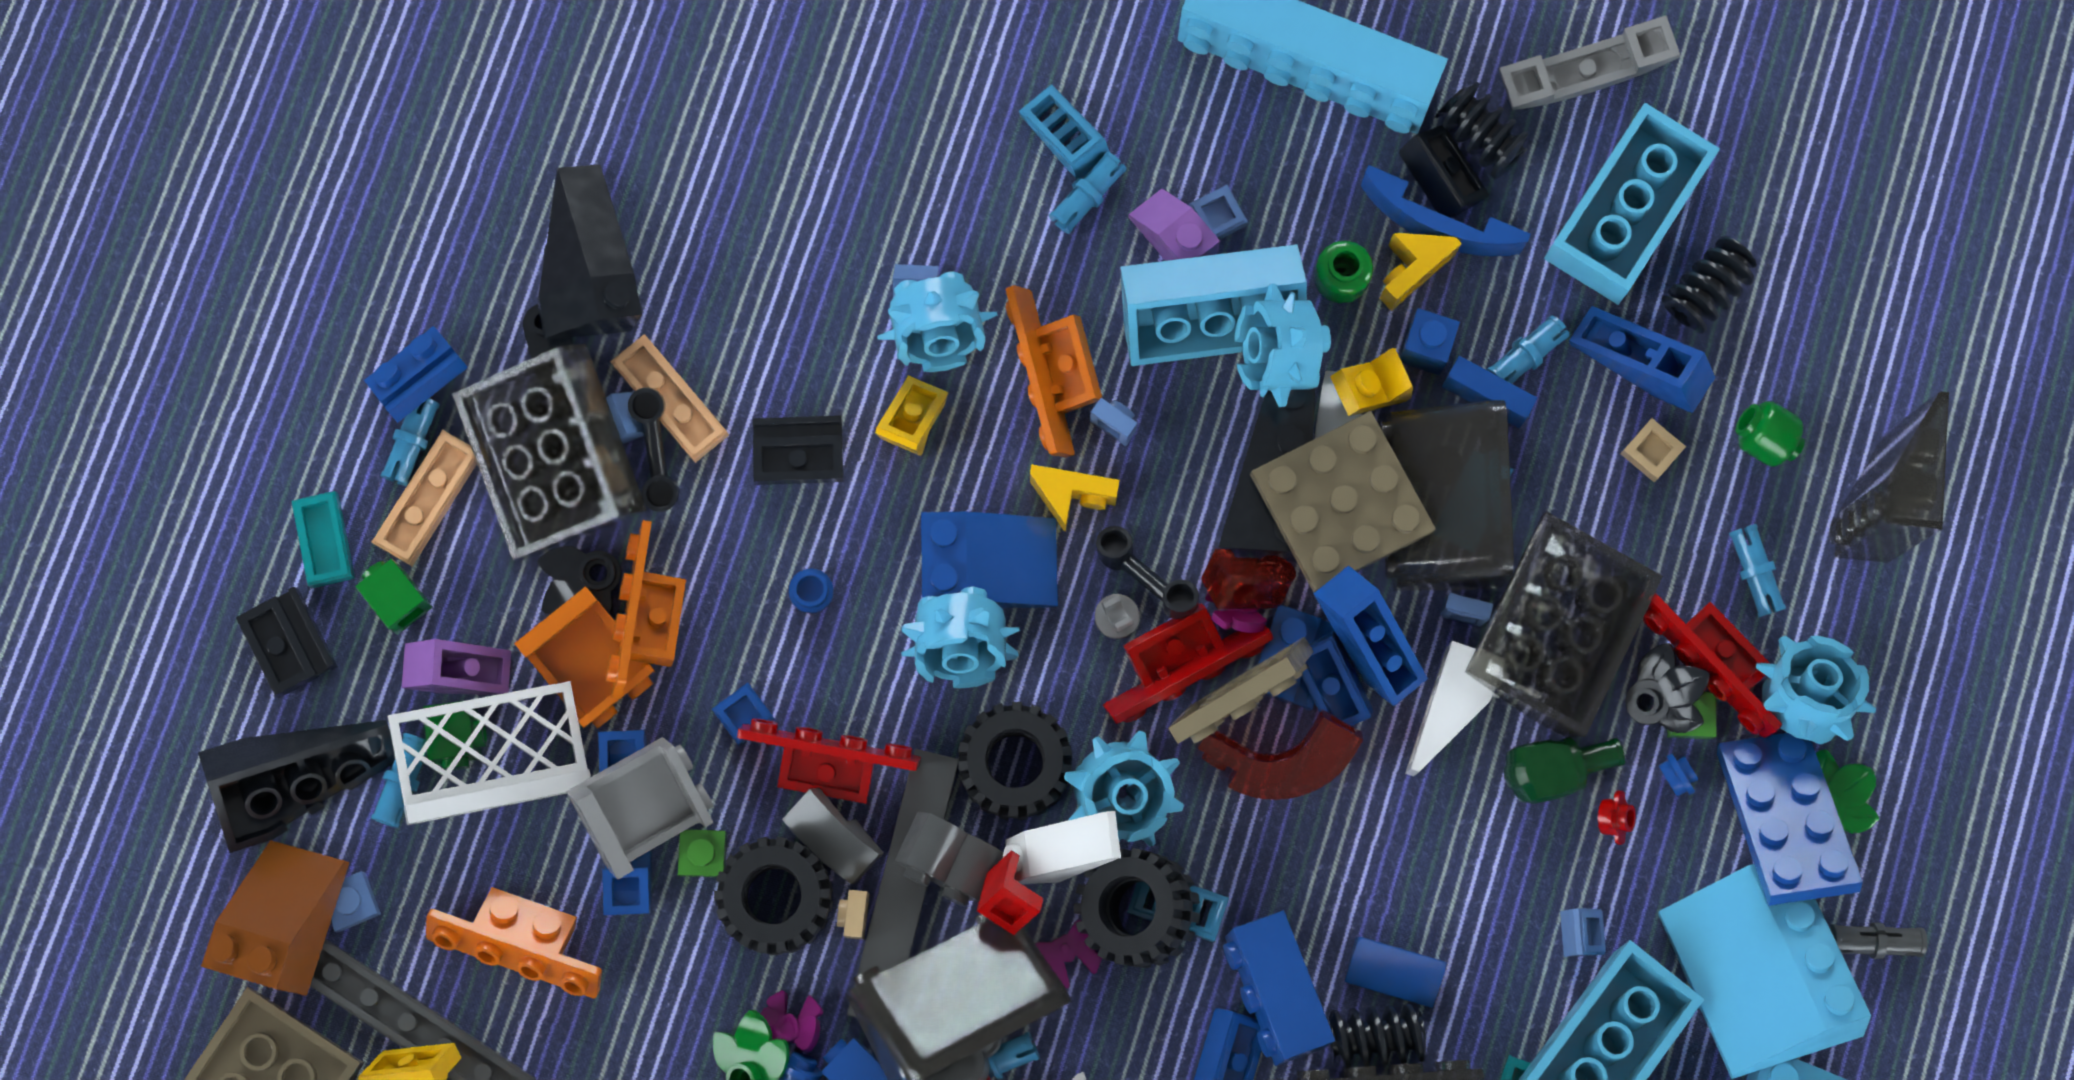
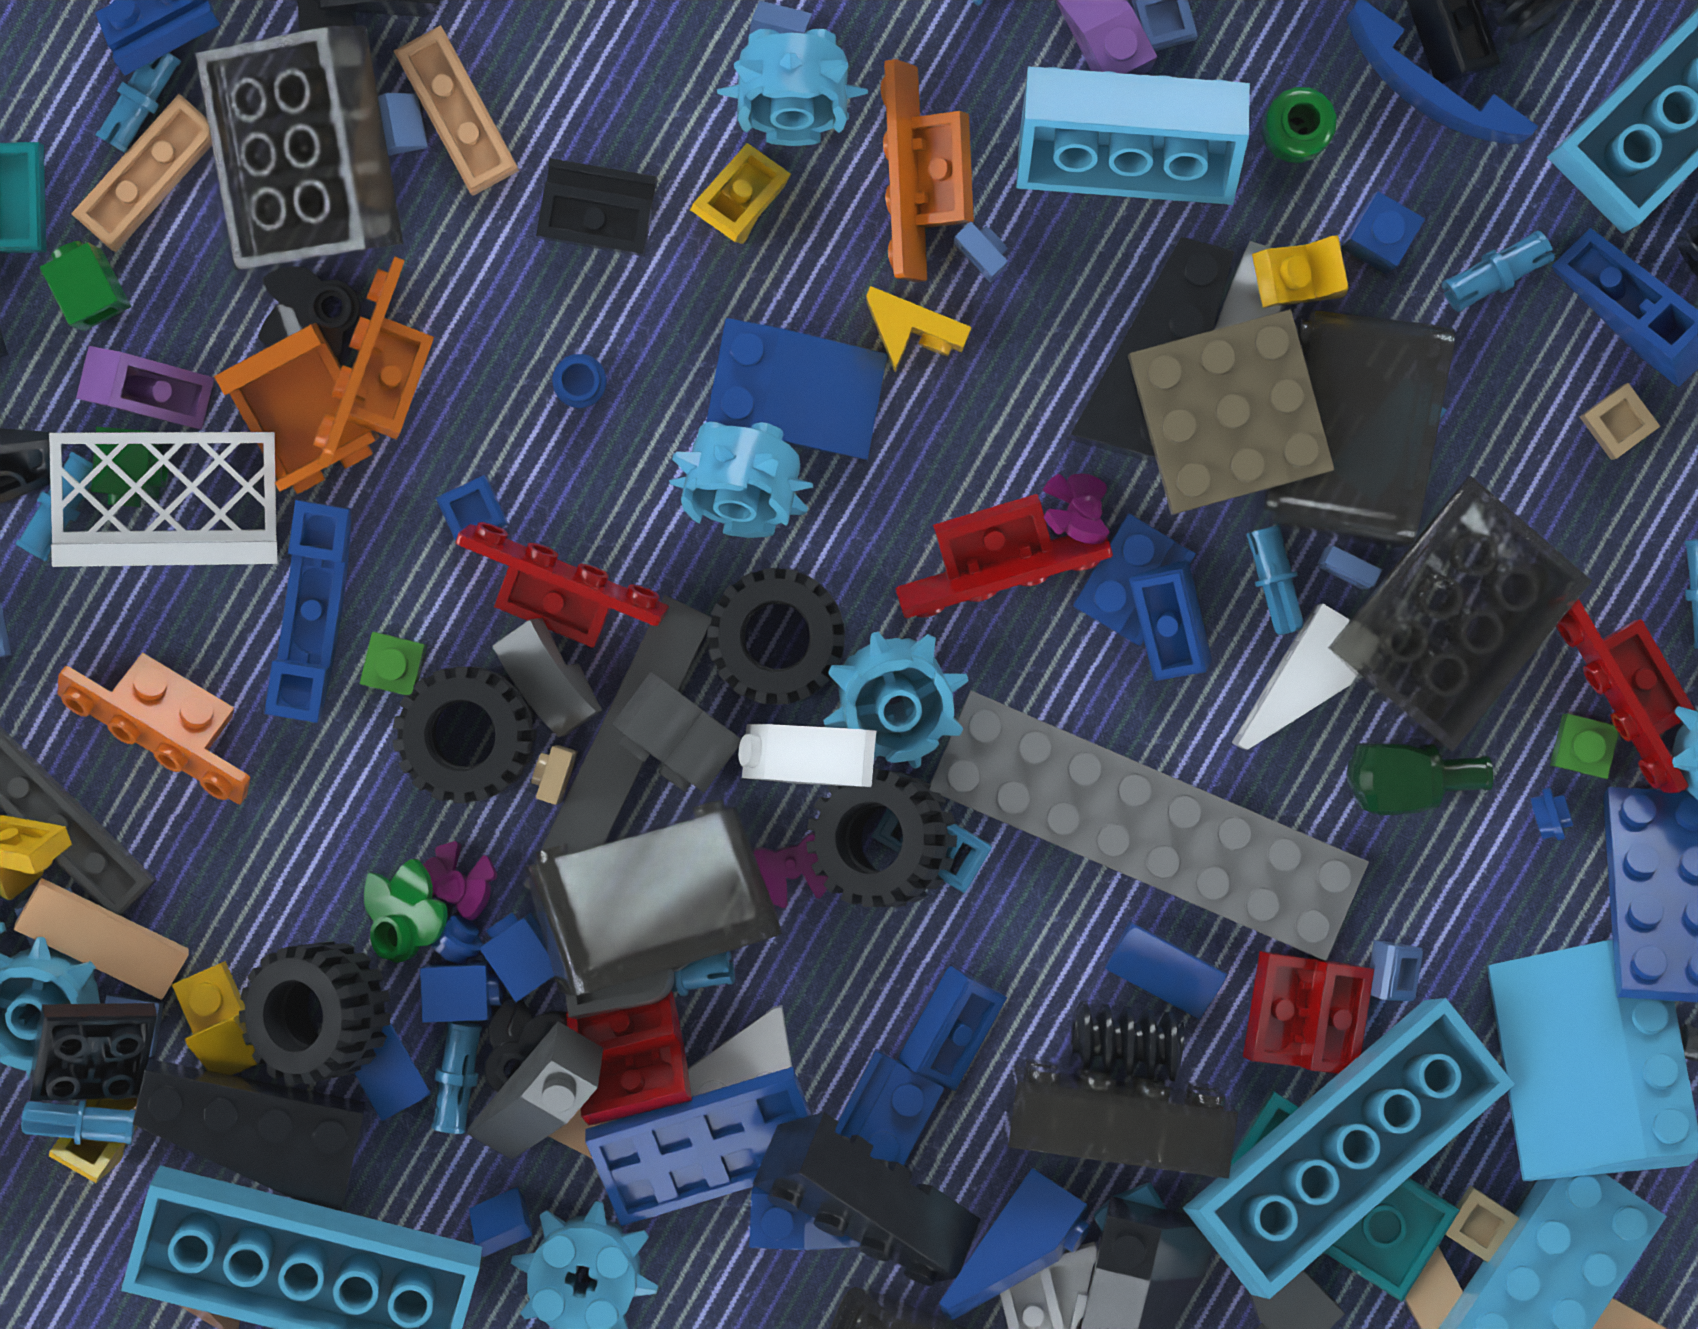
camera: 10 degrees right, 10 degrees up
light grey panel [566,737,713,879] -> none
black bar [628,387,679,512] -> none
red panel [977,850,1044,935] -> none
light grey plate [1094,594,1139,639] -> none
black bar [1096,526,1199,619] -> none
dark tan plate [1168,637,1314,744] -> none
clear red arch [1198,709,1363,800] -> none
clear red leg [1201,549,1296,609] -> none
blue brick [1223,910,1335,1066] -> none
medium azure brick [1235,283,1331,407] -> none
blue brick [1313,565,1428,707] -> none
yellow slope [1380,233,1462,311] -> none
blue slope [1442,356,1537,429] -> none
red plate [1598,790,1636,845] -> none
black plate [1625,643,1711,733] -> none
none -> light grey plate [929,690,1369,961]
none -> red slope [1243,951,1375,1074]
none -> dark azure axle [1246,525,1304,635]

